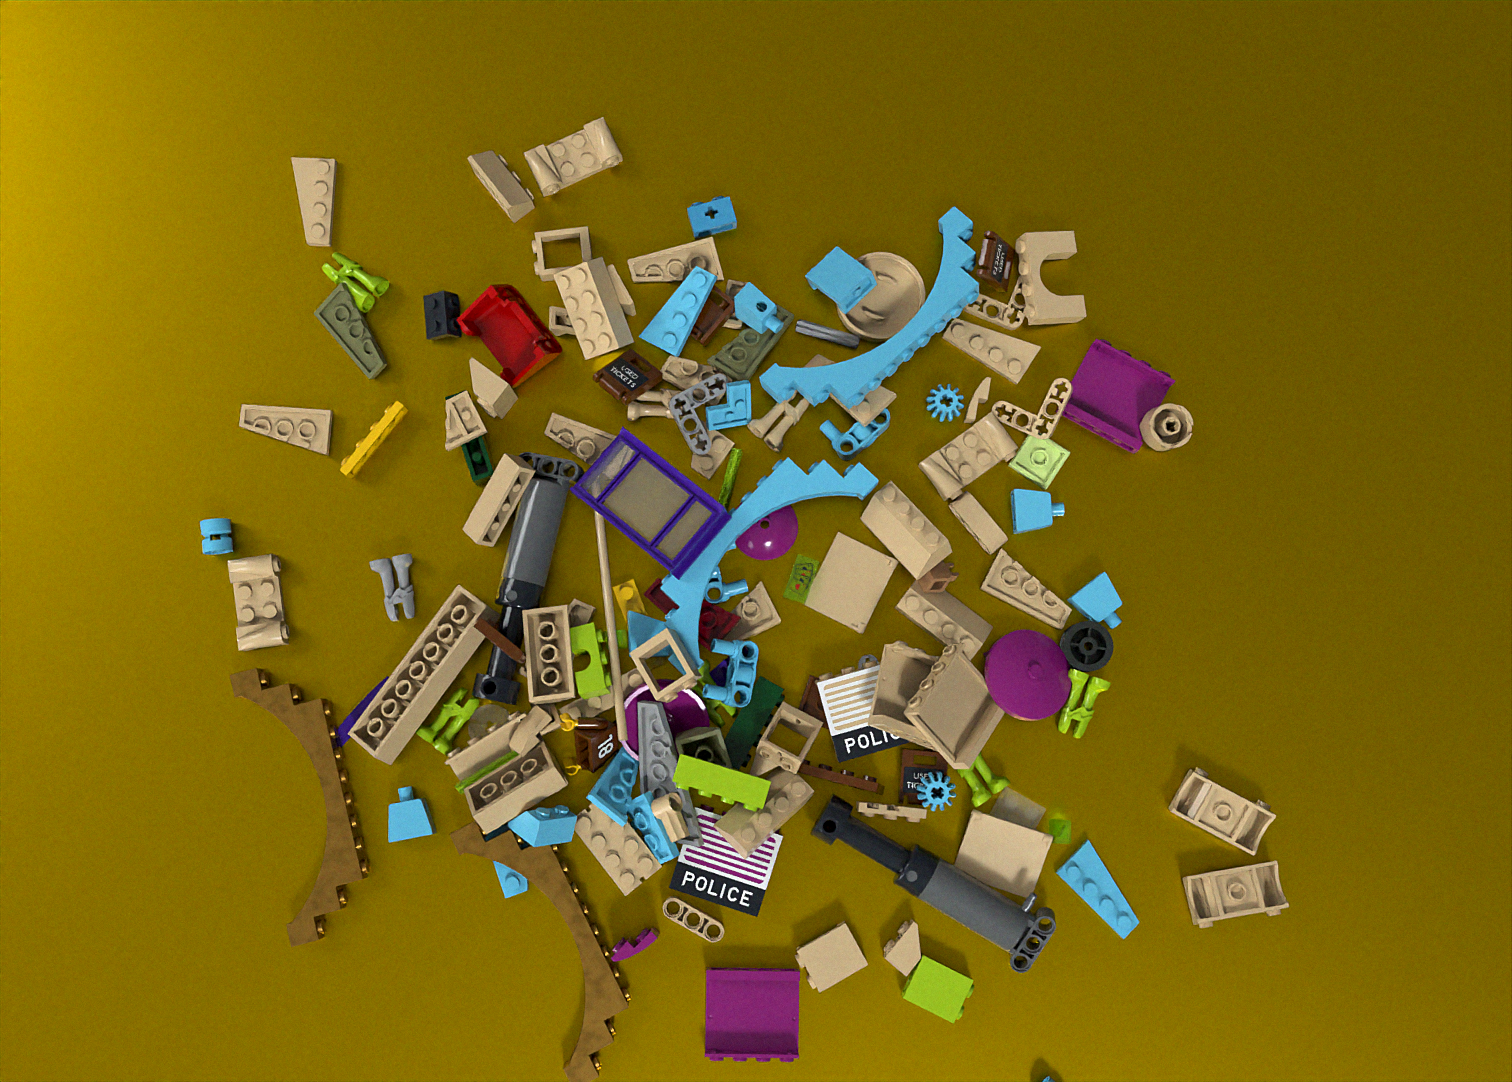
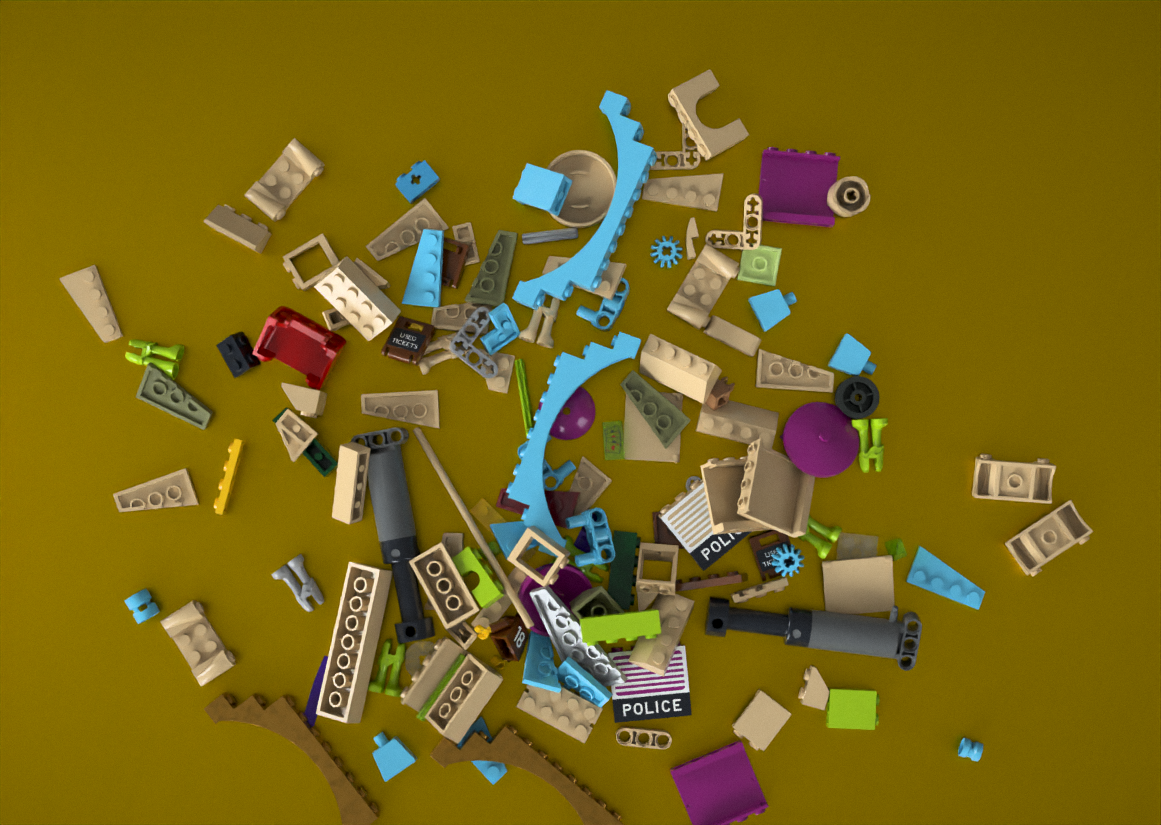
camera: 20 degrees left, 5 degrees up
reddish brown container [473,618,527,664] -> none
medium azure slope [507,805,577,847] -> none
tan slope [509,705,552,757] -> none
piece [570,426,732,580] -> none
magenta slope [611,926,660,962] -> none
tan piece [651,792,690,842] -> none
medium azure torso [734,282,784,334] -> none
reddish brown container [976,231,1015,292] -> none
none -> olive wing [620,370,691,449]

